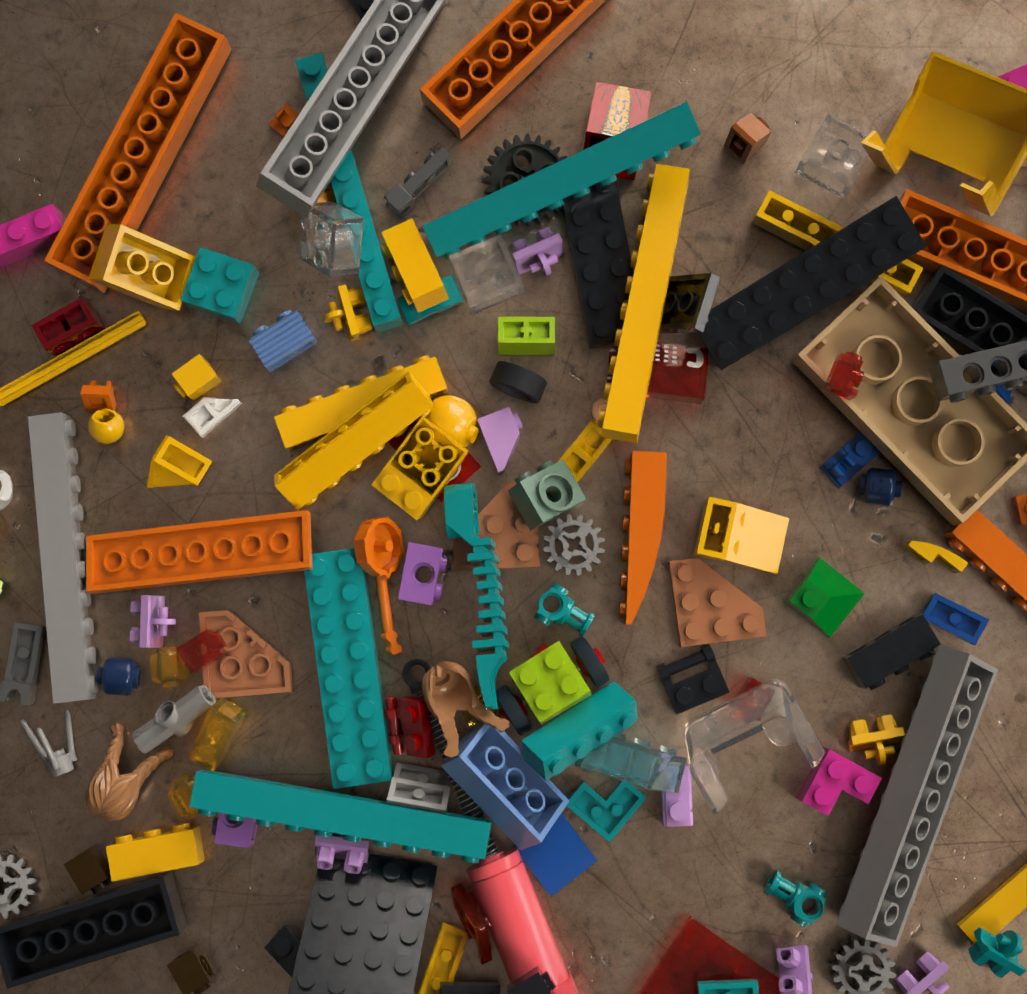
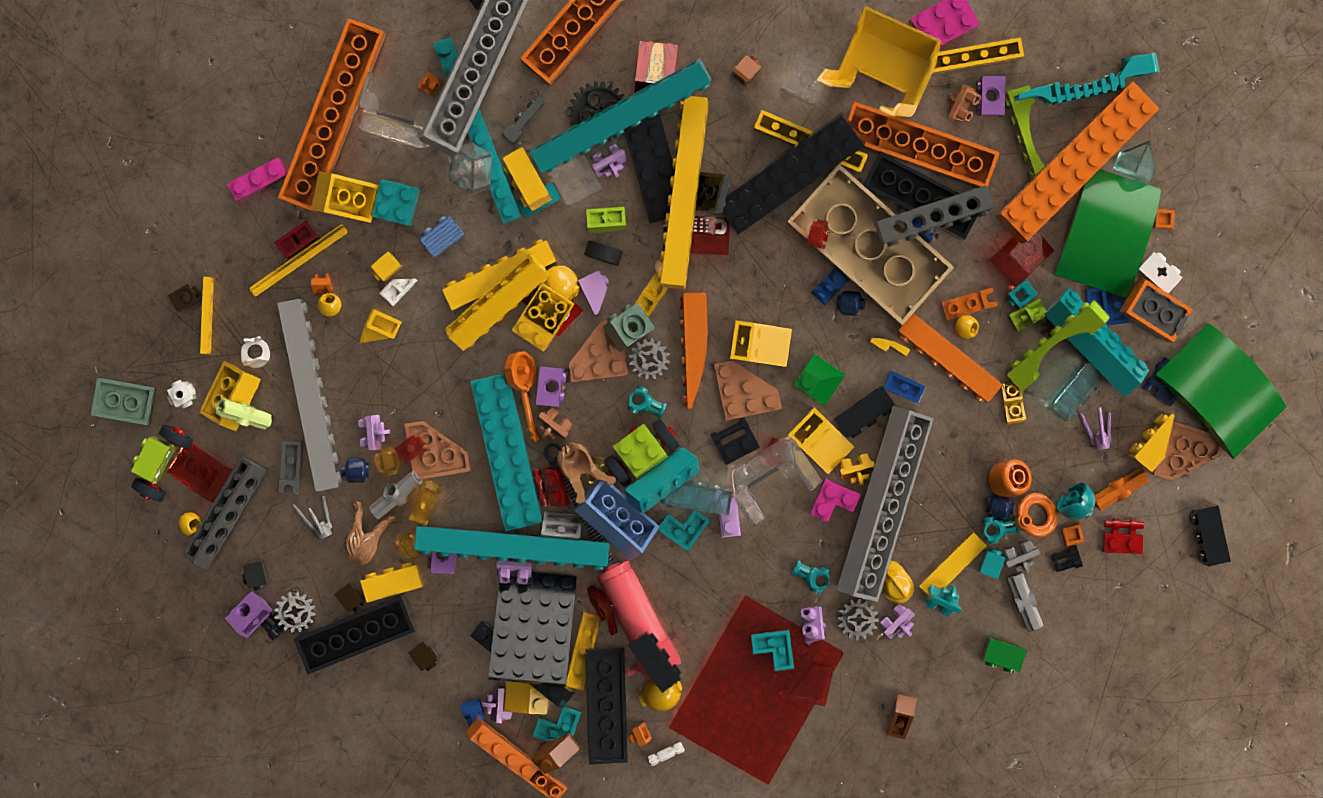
camera: 10 degrees left, 5 degrees up
orange plate [86,510,313,594] -> none
yellow hips [323,284,373,342] -> none
teal piece [444,483,509,710] -> none
blue slope [513,813,597,896] -> none
none -> clear windscreen [357,72,440,149]
none -> nougat hips [538,406,572,440]
none -> yellow slope [787,407,854,474]
none -> yellow piece [881,561,914,603]

